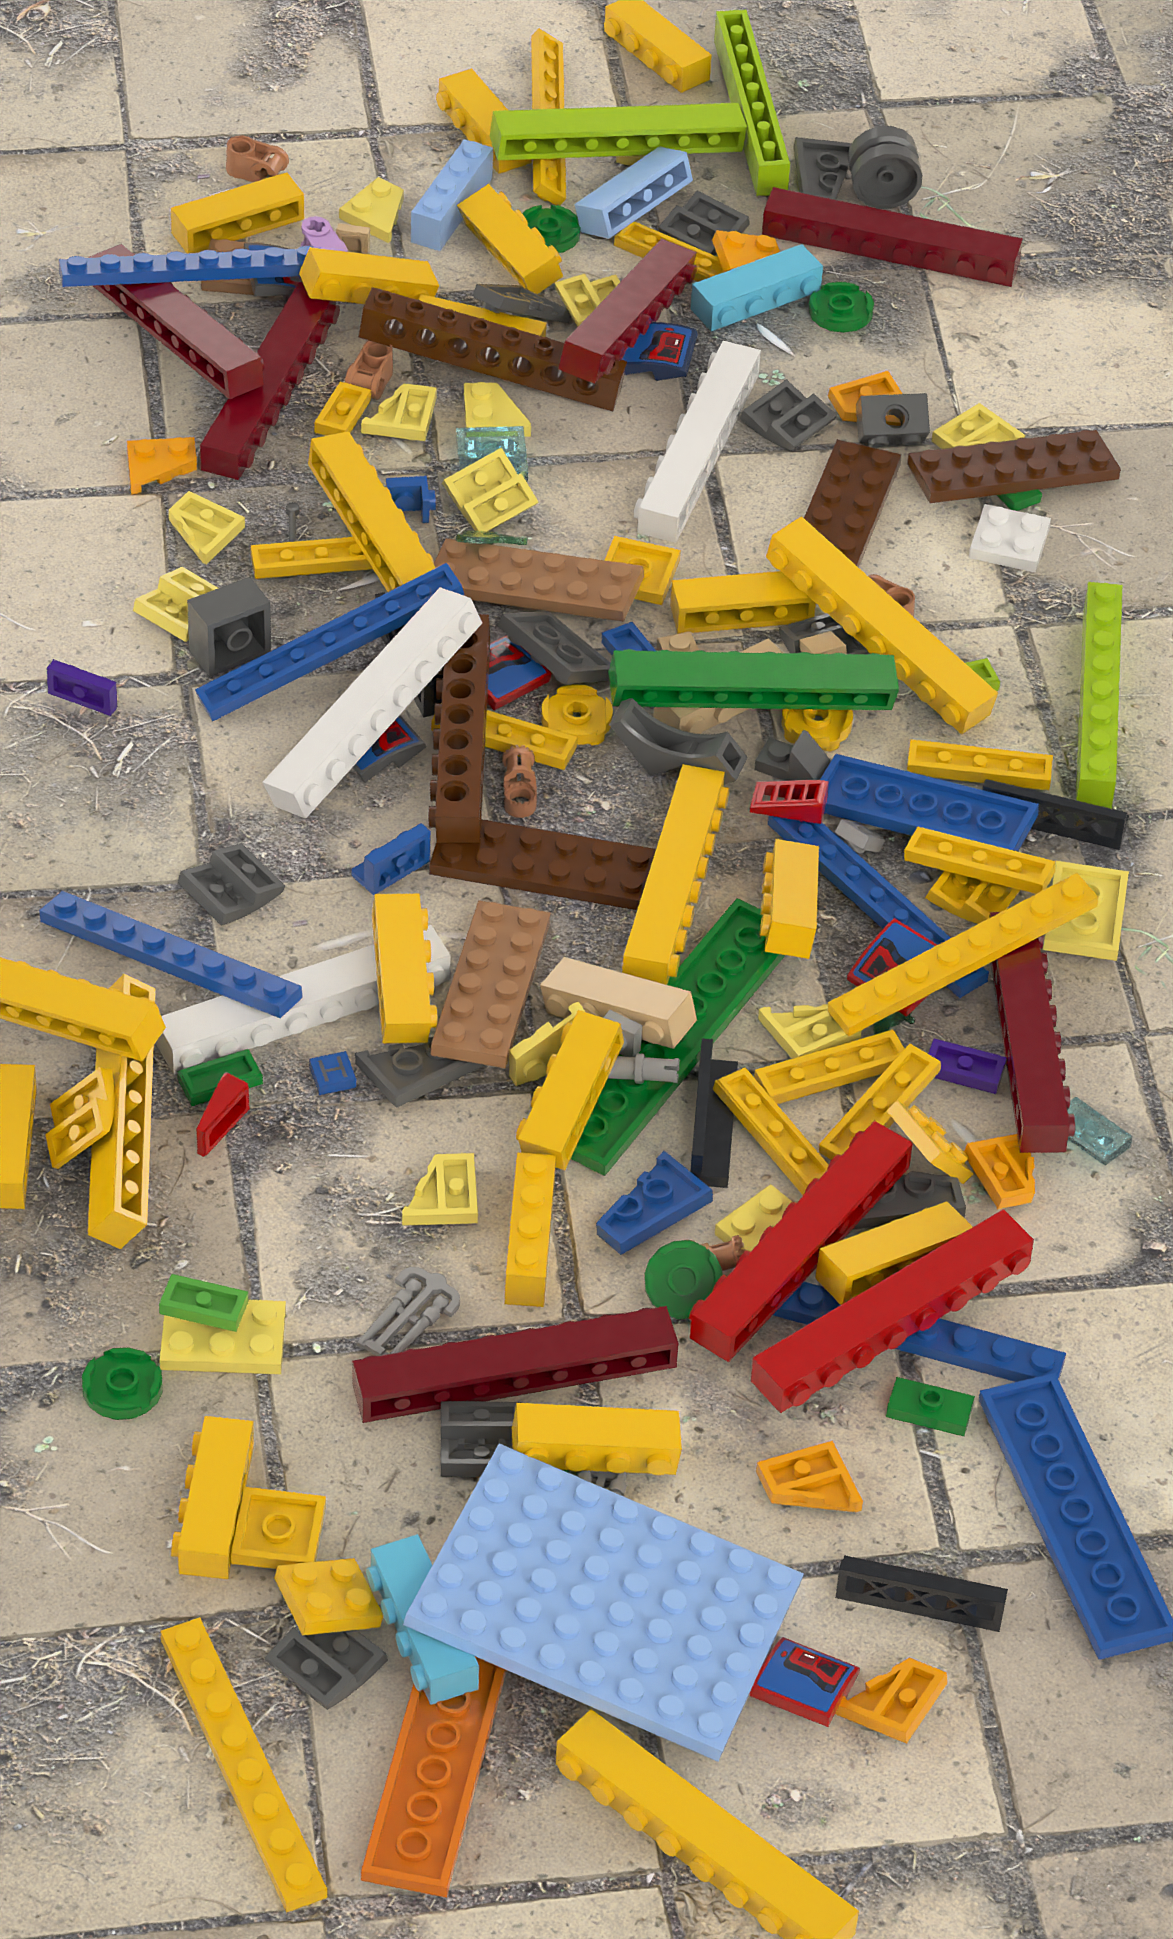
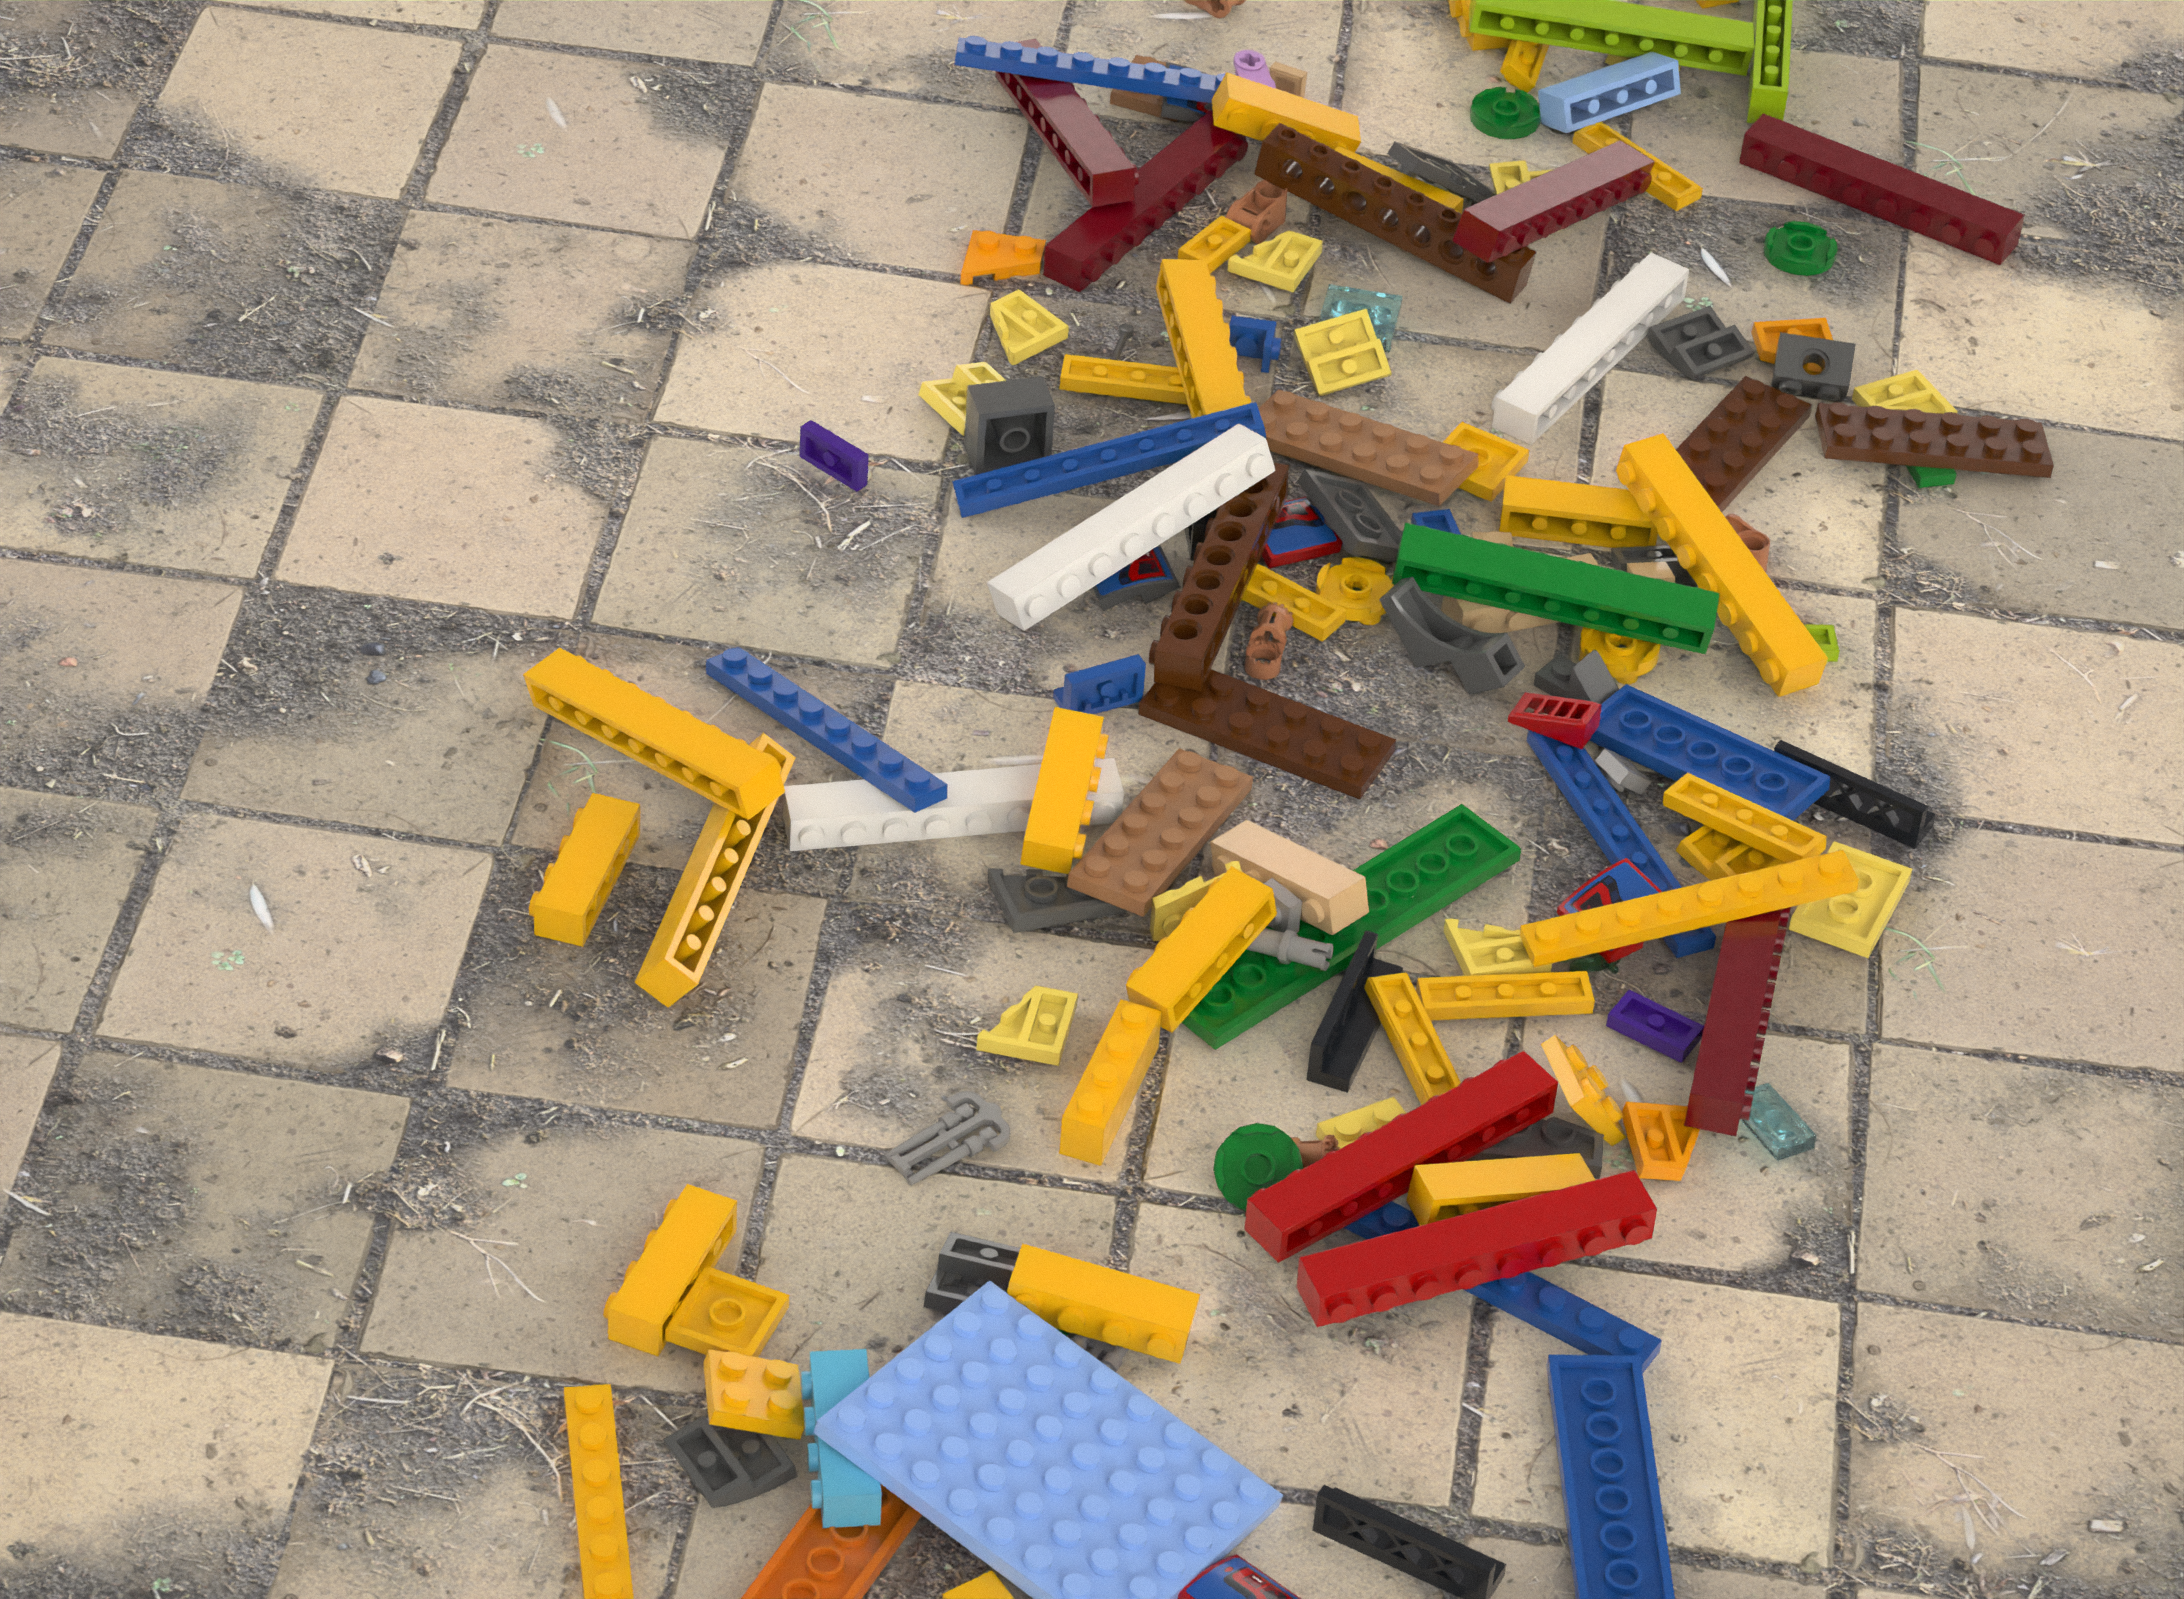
camera: 15 degrees right, 5 degrees down
yellow slope [45,1067,115,1169] -> none
green tile [82,1347,163,1420] -> none
bright green plate [159,1274,249,1332] -> none
light yellow plate [160,1300,286,1374] -> none
yellow brick [171,172,304,254] -> none
green tile [177,1049,263,1107] -> none
dark grey slope [178,843,285,926] -> none
red slope [196,1073,250,1157] -> none
blue tile [309,1051,356,1095] -> none
light yellow wing [339,177,404,243] -> none
dark red brick [352,1306,679,1423] -> none
light blue brick [411,139,493,251] -> none
clear green piece [456,531,528,545] -> none
yellow brick [457,184,564,294] -> none
light yellow wing [464,382,531,437] -> none
blue wing [596,1151,713,1255] -> none
slope [622,322,698,381] -> none
yellow brick [622,764,730,985] -> none
dark grey slope [658,190,750,256] -> none
medium azure brick [690,244,823,331] -> none
light orange wing [712,230,780,272] -> none
light orange wing [756,1441,863,1512] -> none
yellow brick [760,839,819,959] -> none
dark grey wing [793,137,852,200] -> none
yellow plate [819,1043,941,1160] -> none
dark grey wheel [848,126,923,209] -> none
green plate [886,1377,975,1437] -> none
yellow plate [907,739,1053,790] -> none
white plate [969,504,1051,573] -> none
lime brick [1075,582,1123,809] -> none

